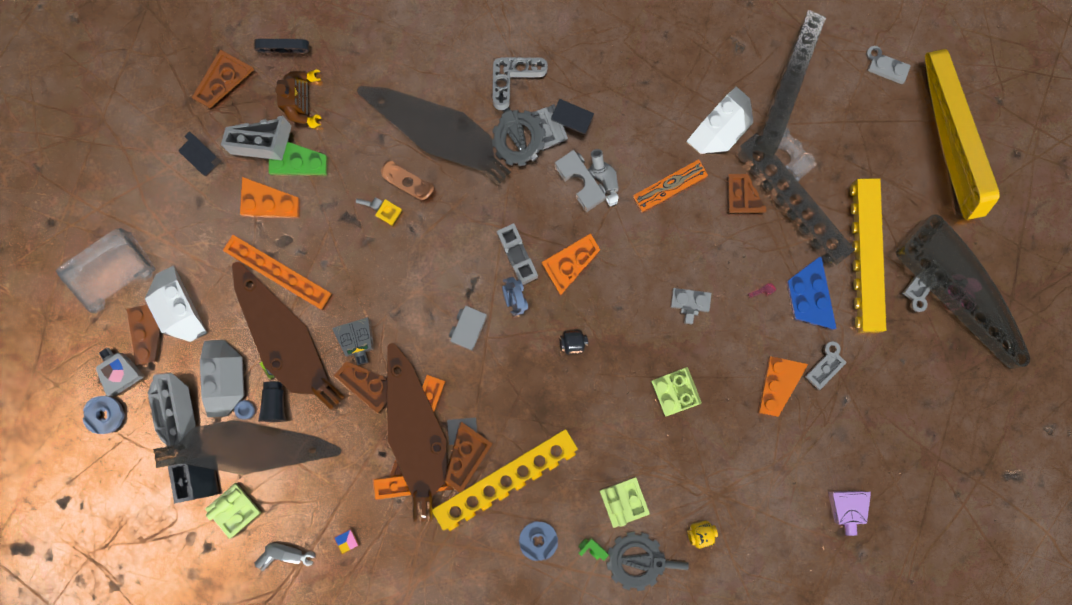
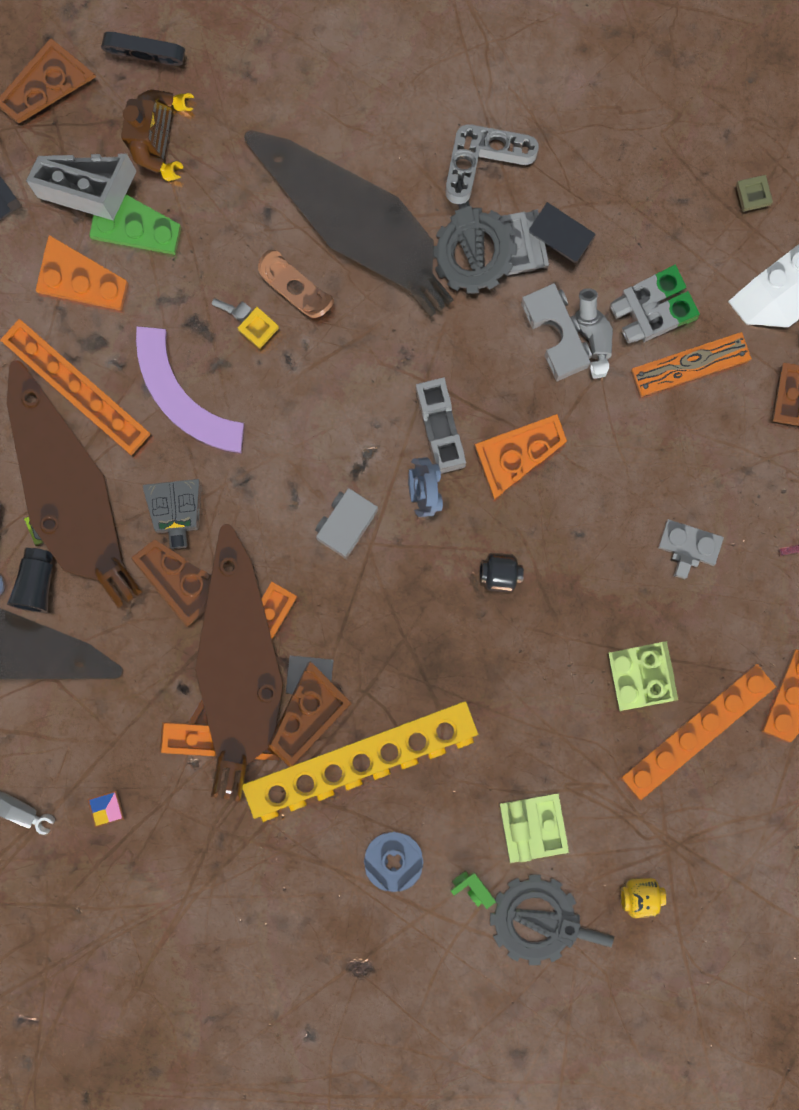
camera: 15 degrees right, 0 degrees up
none -> lavender tile [136,326,244,453]
none -> light grey hips [610,264,700,343]
none -> orange plate [621,664,776,800]
none -> olive plate [736,175,773,212]

